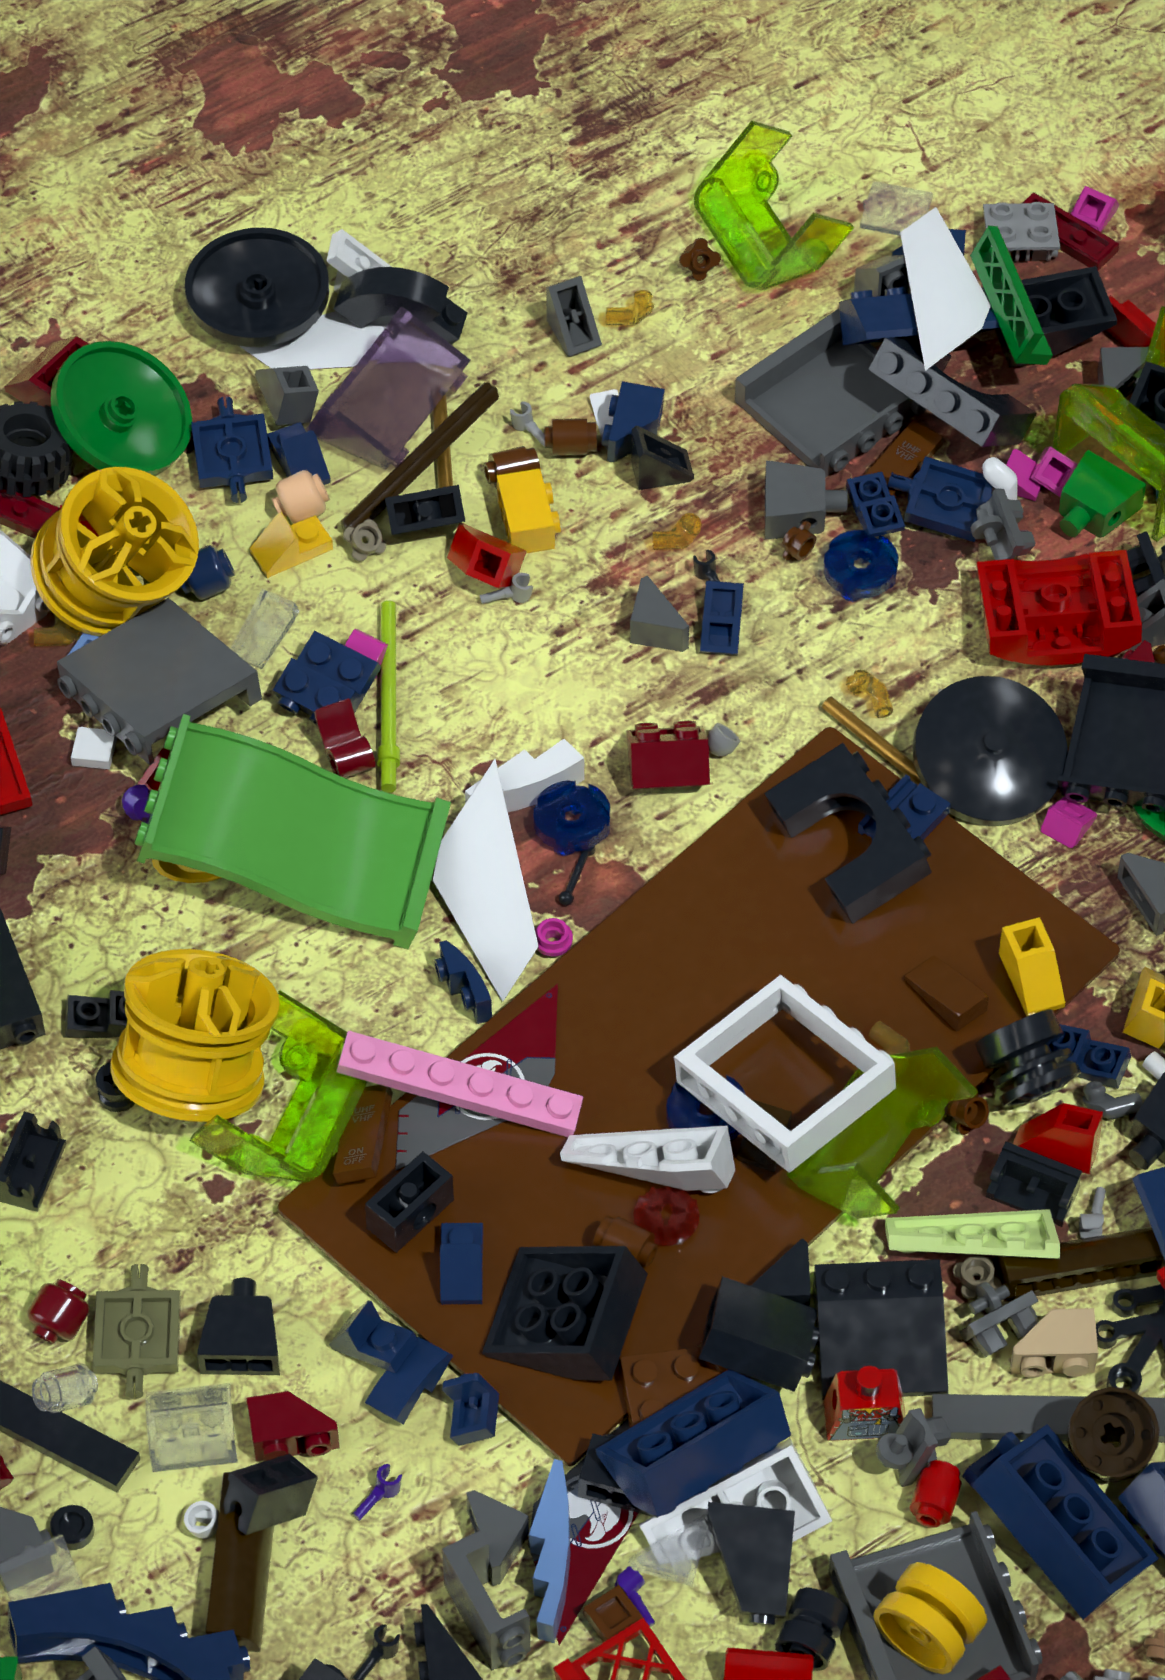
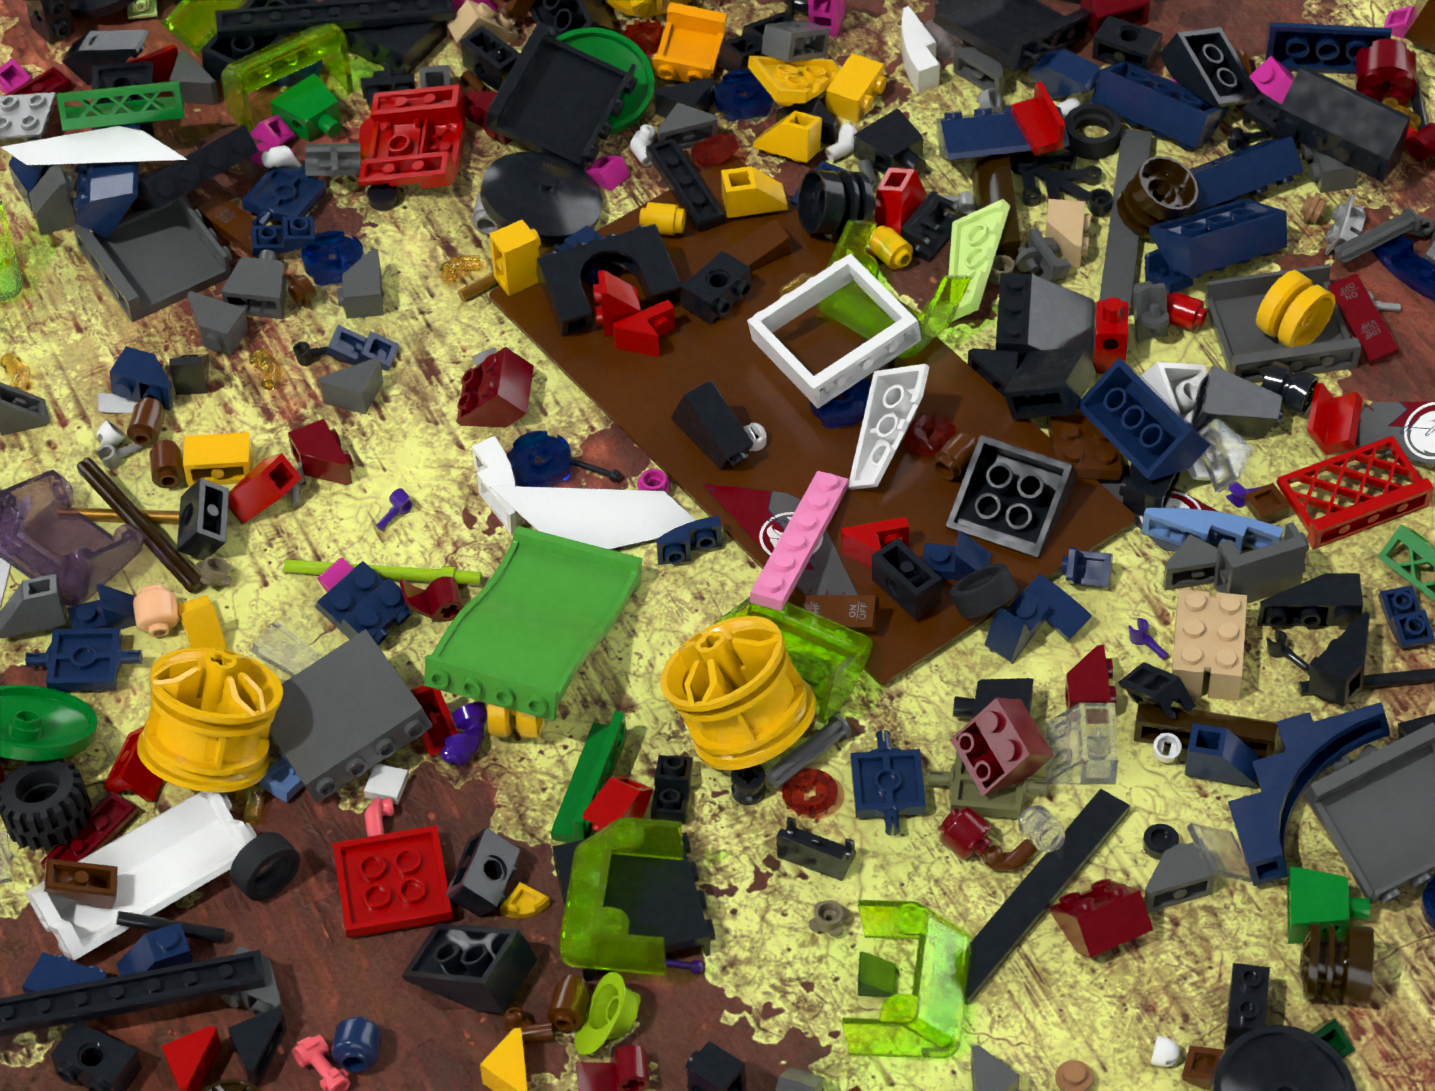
camera: 80 degrees left, 5 degrees down
none -> black slope [61,30,150,85]
none -> white hinge [96,420,125,447]
none -> dark grey slope [187,291,249,355]
none -> dark red slope [288,419,354,485]
none -> dark grey slope [337,249,384,319]
none -> coral arm [364,797,394,837]
none -> black tile [367,183,398,211]
none -> dark purple hand [376,488,412,531]
none -> yellow brick [489,219,541,296]
none -> green fence [551,711,627,843]
none -> red slope [582,775,654,835]
none -> red slope [593,270,641,337]
none -> red slope [612,300,675,356]
none -> white arm [630,124,656,167]
none -> yellow brick [639,202,686,236]
none -> black tile [646,138,726,232]
none -> black slope [671,380,754,470]
none -> black brick [681,251,752,325]
none -> clear red gear [691,133,739,165]
none -> white hinge [743,423,767,451]
none -> dark grey axle [766,714,851,788]
none -> clear red gear [782,768,838,819]
none -> red slope [841,517,909,569]
none -> dark blue plate [850,730,926,836]
none -> yellow brick [868,226,913,270]
none -> black tyre [949,563,1018,618]
none -> dark red slope [950,698,1054,796]
none -> reddish brown arm [984,839,1037,871]
none -> tan piece [1171,589,1247,701]
none -> dark blue slope [1184,723,1259,787]

